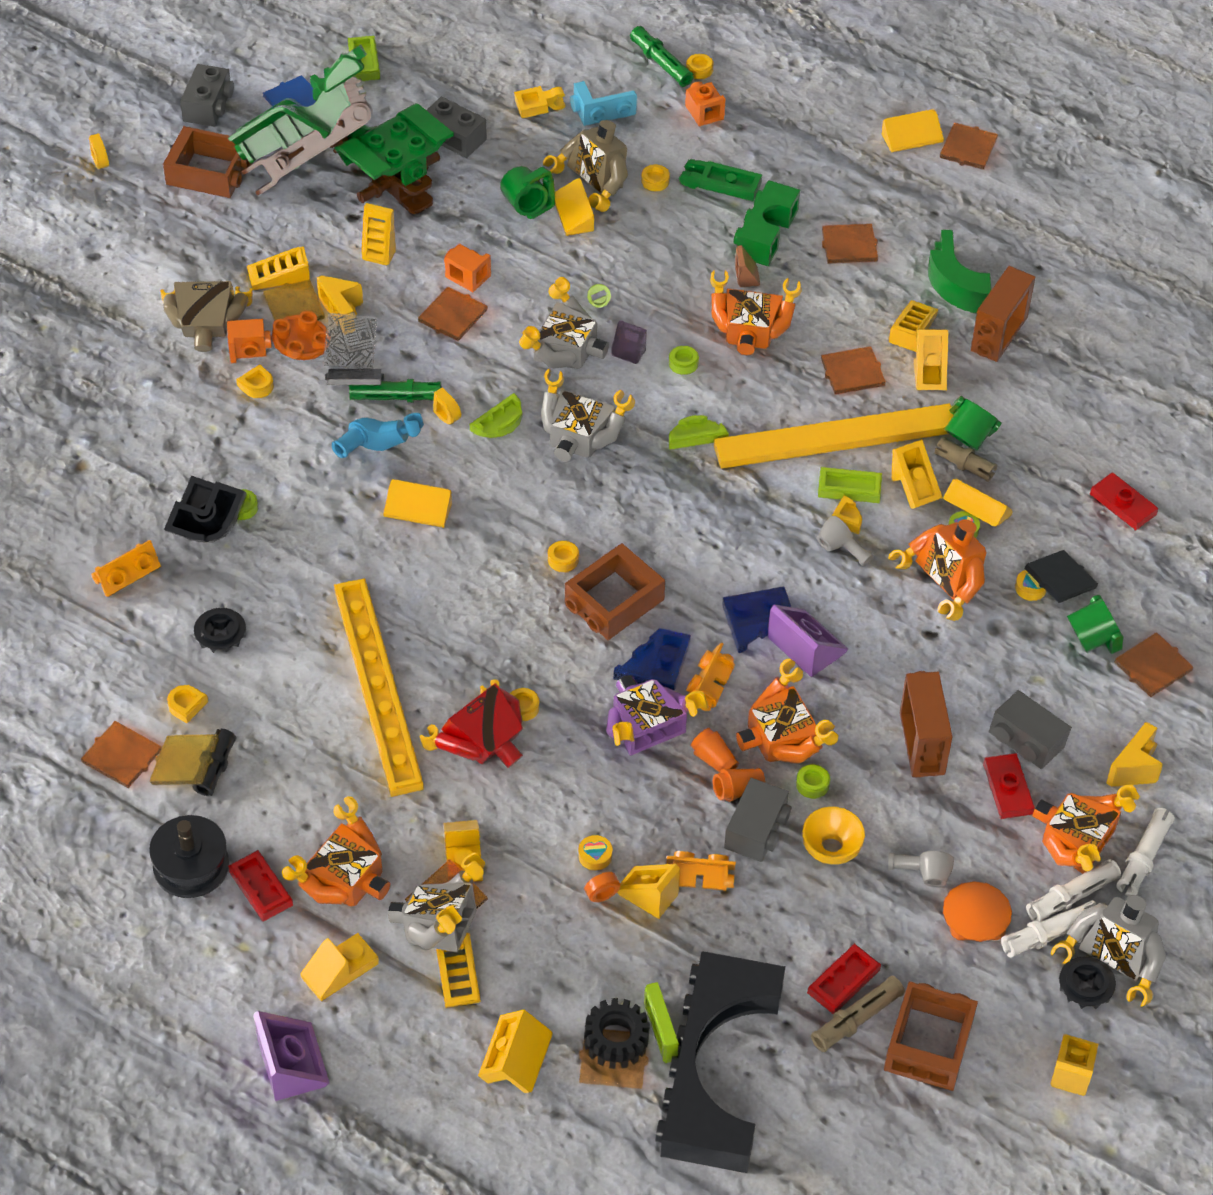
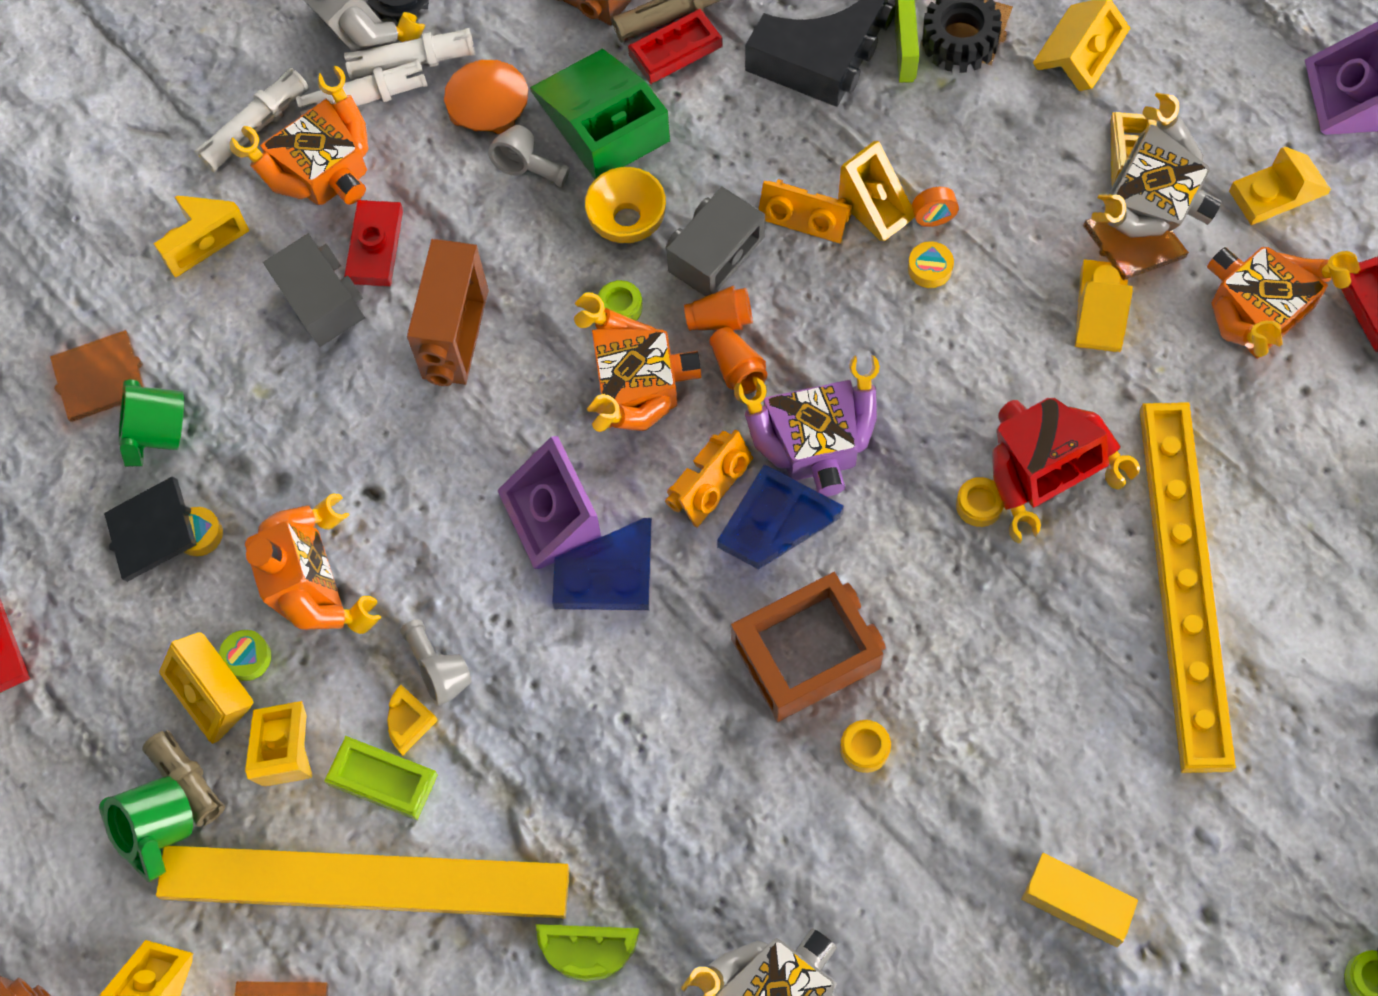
camera: 160 degrees left, 15 degrees up
none -> green slope [530,48,670,179]

